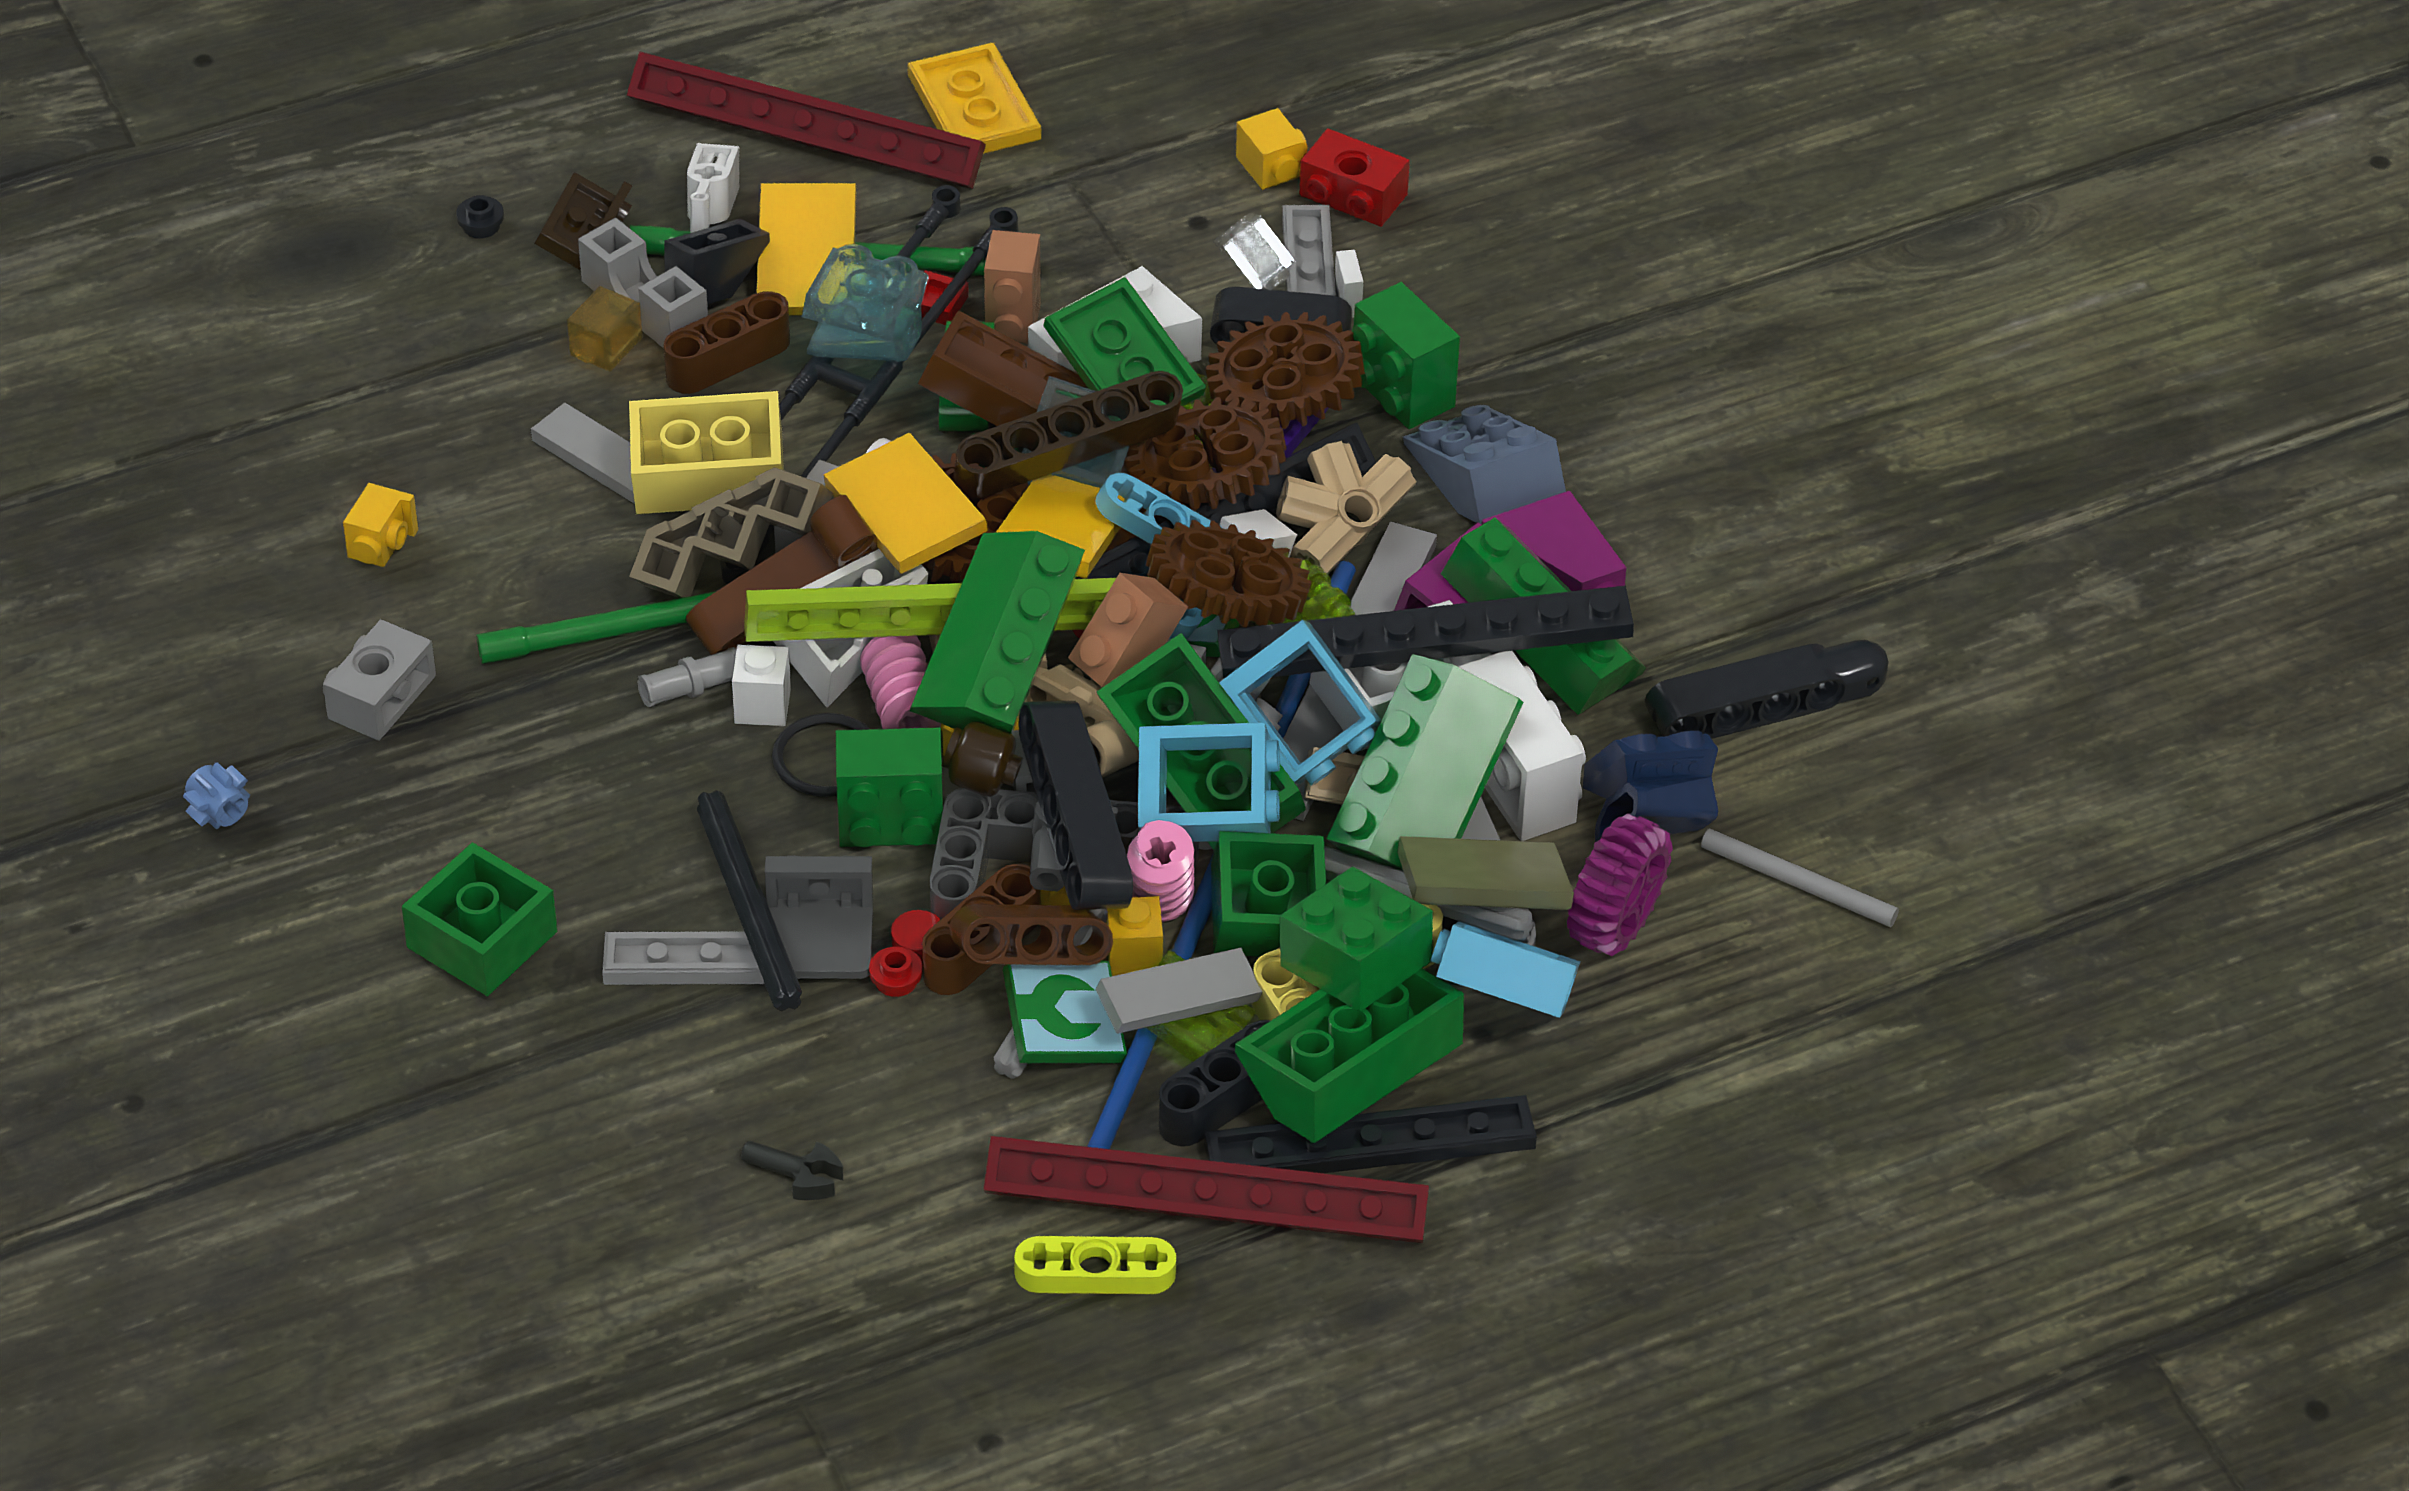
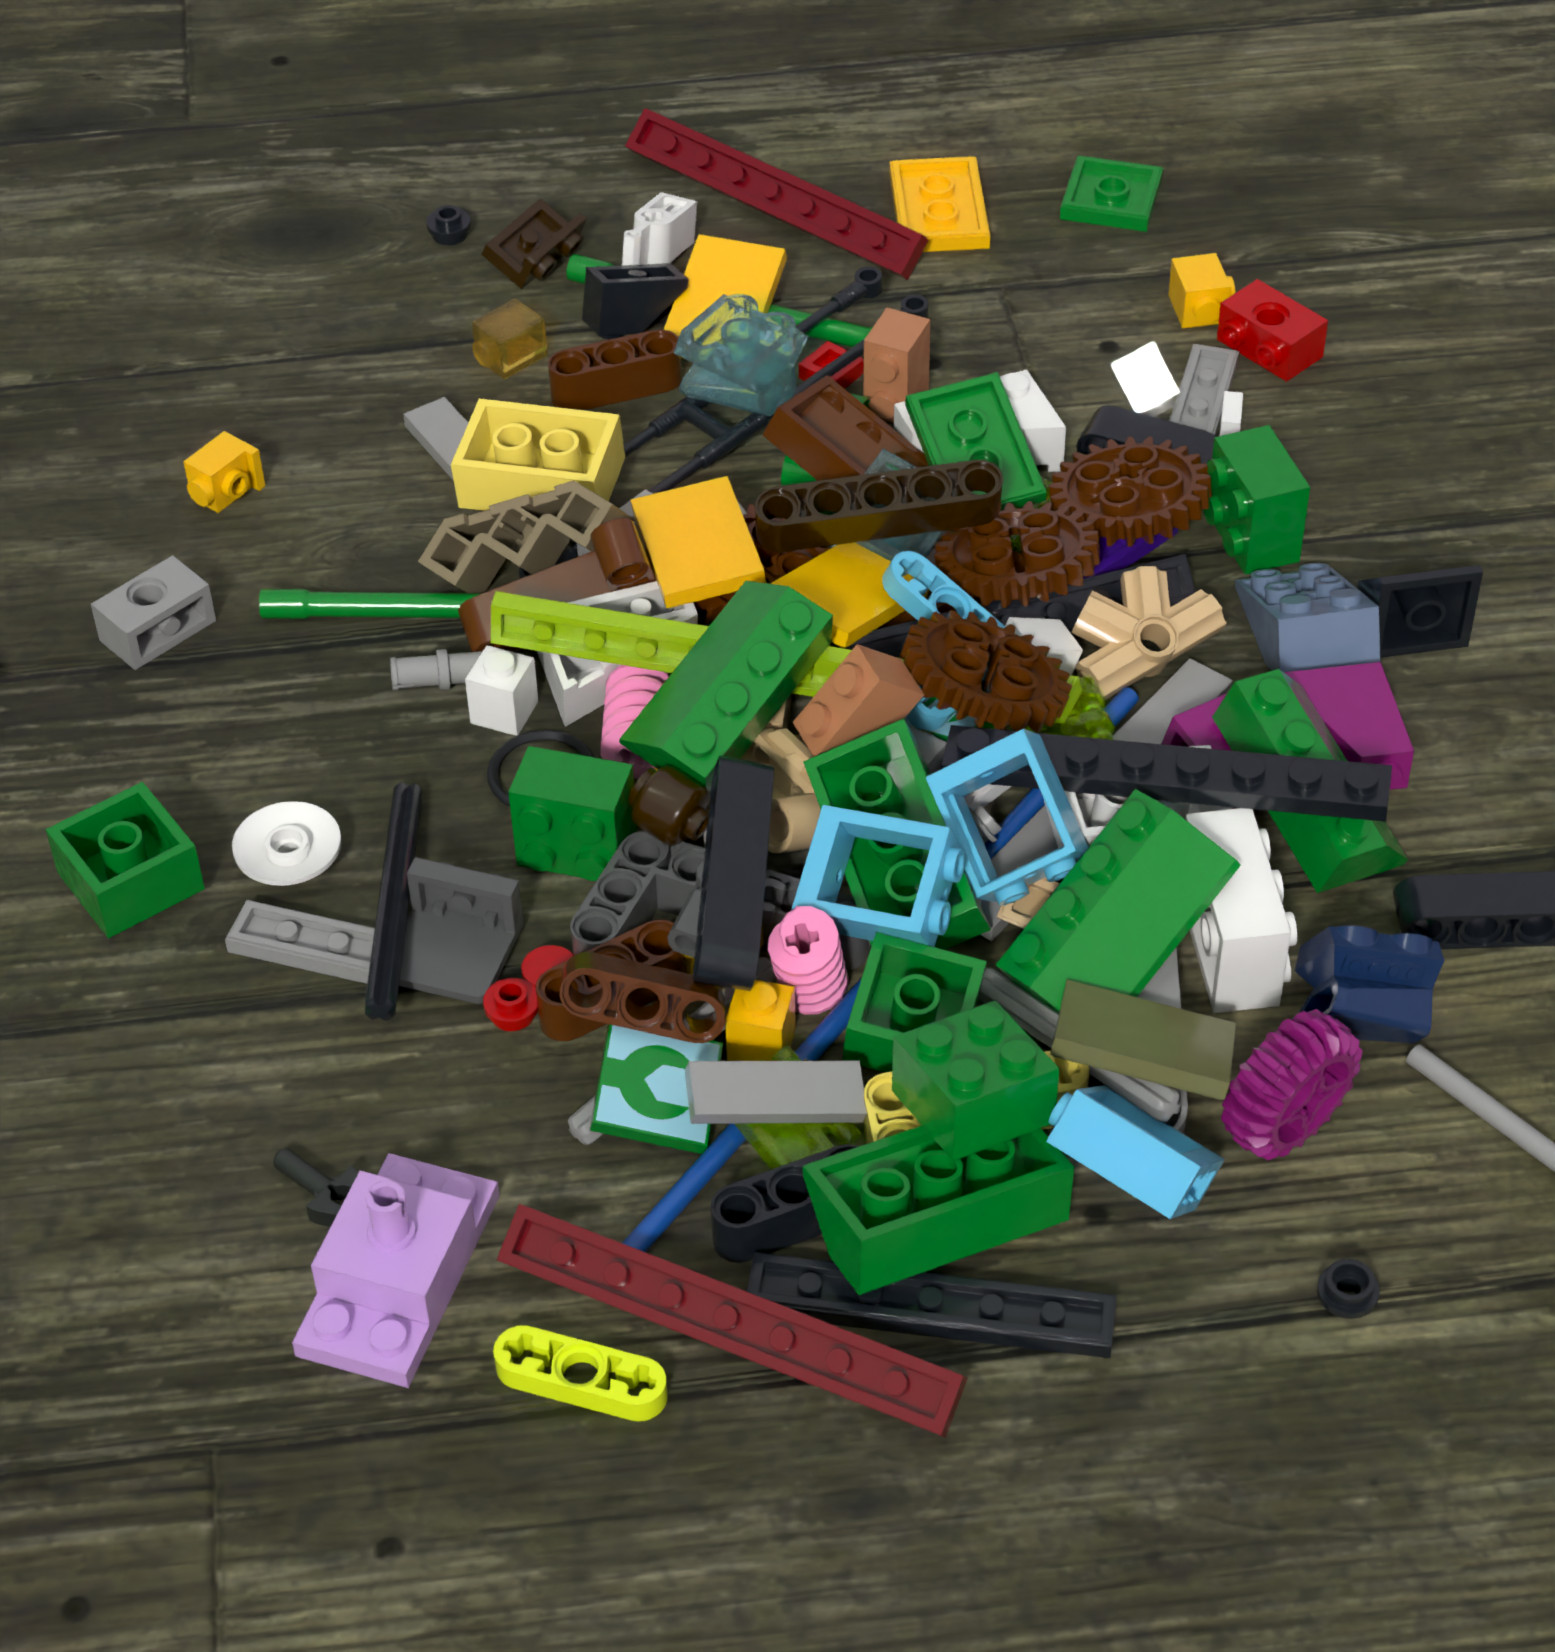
camera: 20 degrees right, 0 degrees up
light grey arch [578,218,708,348] -> none
none -> white dish [232,801,341,886]
none -> lavender brick [292,1153,500,1388]
none -> green tile [1060,156,1163,232]
none -> black plate [1317,1259,1380,1319]
none -> black slope [1357,565,1483,658]

